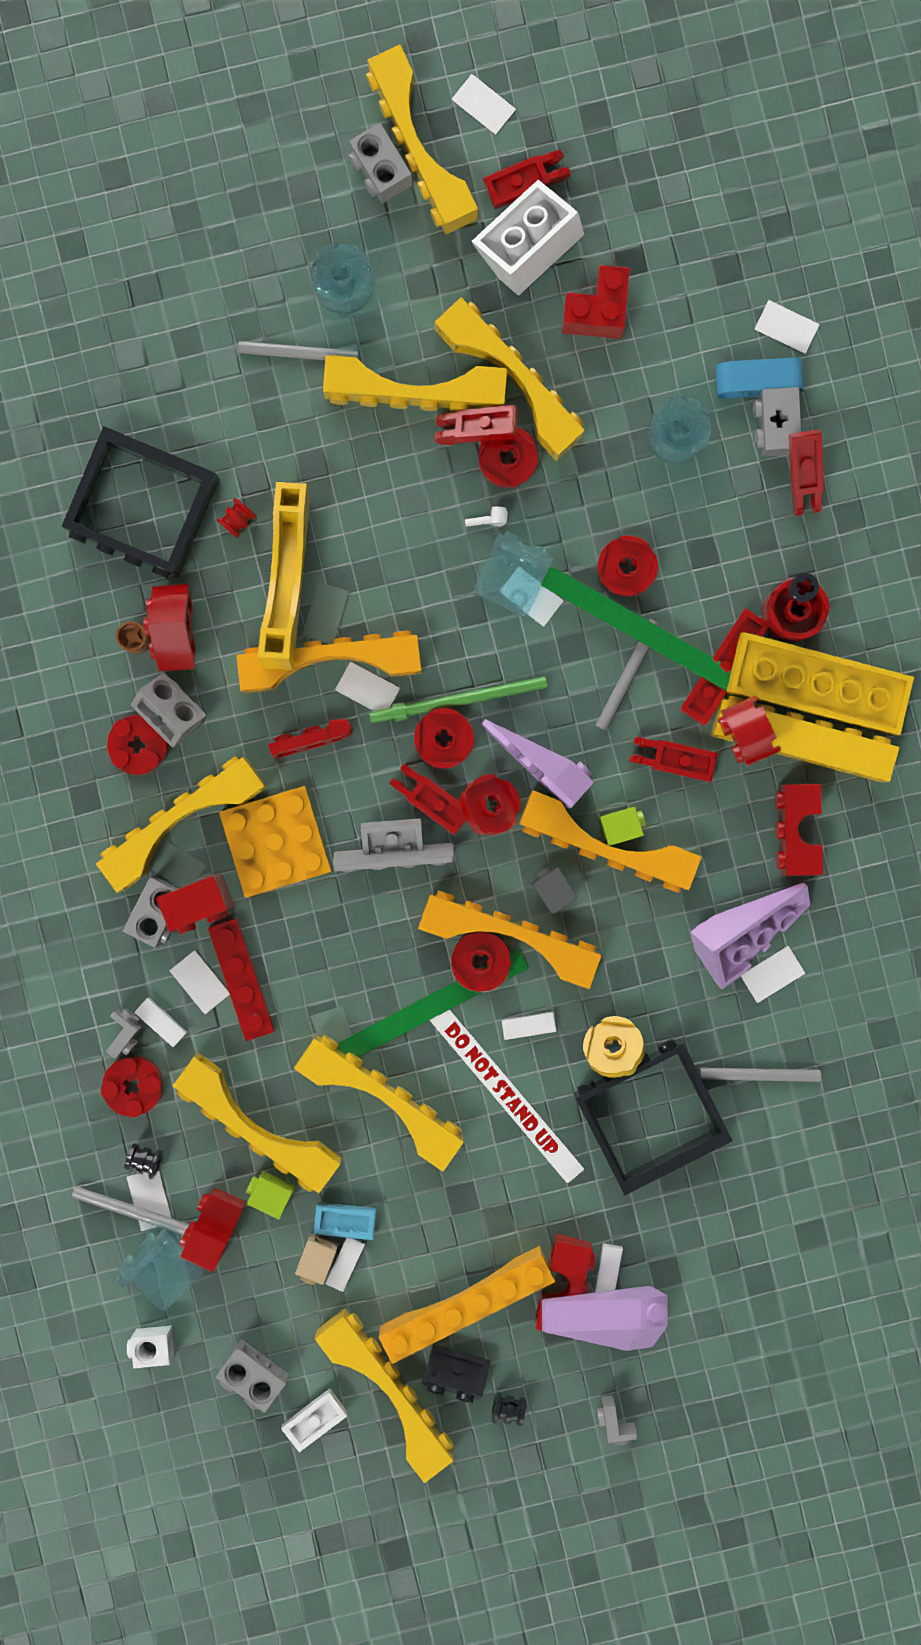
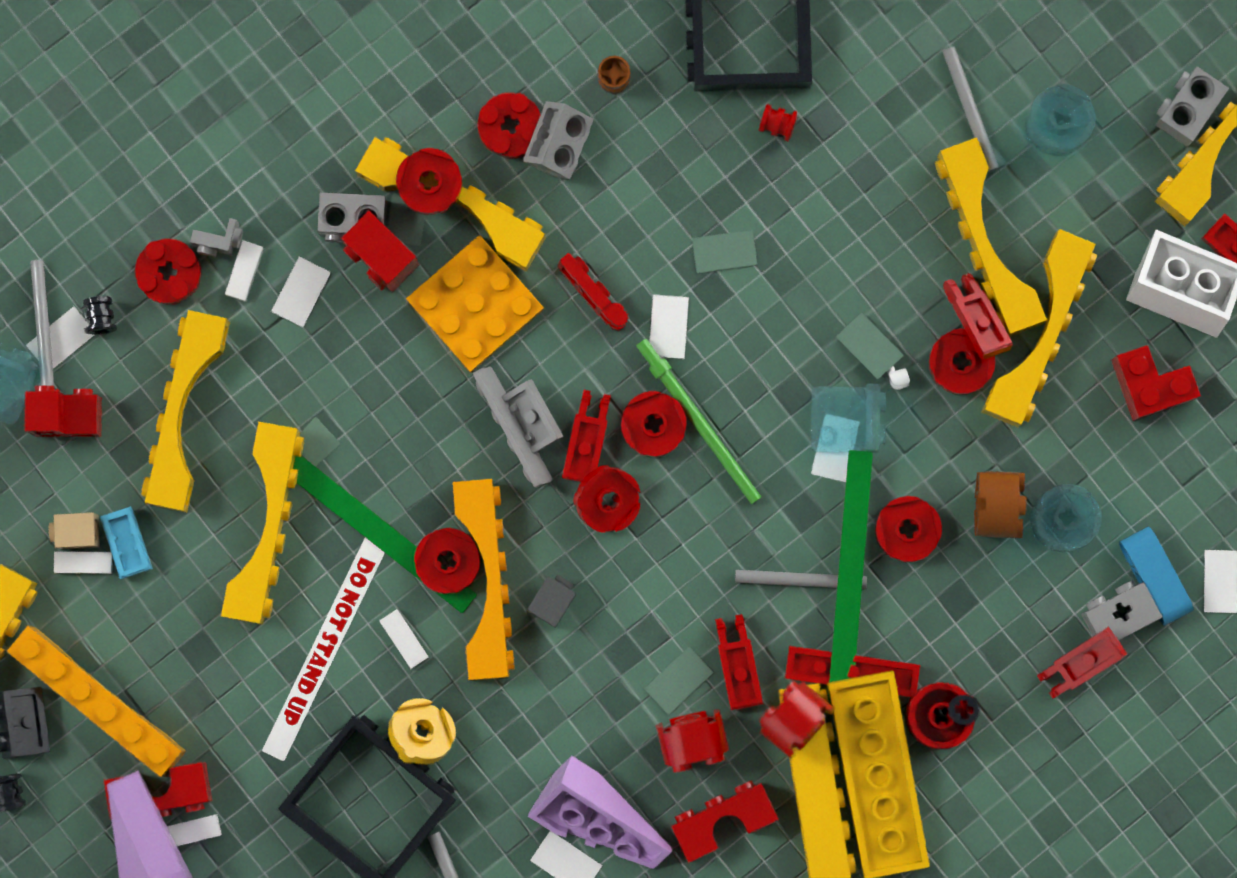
camera: 65 degrees right, 5 degrees down
red brick [143,584,196,671] -> none
red plate [208,918,275,1042] -> none
light orange arch [236,631,422,693] -> none
lime brick [245,1170,295,1220] -> none
yellow arch [258,482,311,670] -> none
lavender wedge [481,720,594,809] -> none
light orange arch [519,790,702,893] -> none
lime brick [598,807,646,846] -> none
none -> red plate [396,148,462,215]
none -> sand green sticker [644,646,714,715]
none -> red brick [656,709,729,772]
none -> sand green sticker [836,313,904,380]
none -> dark orange brick [974,471,1026,539]

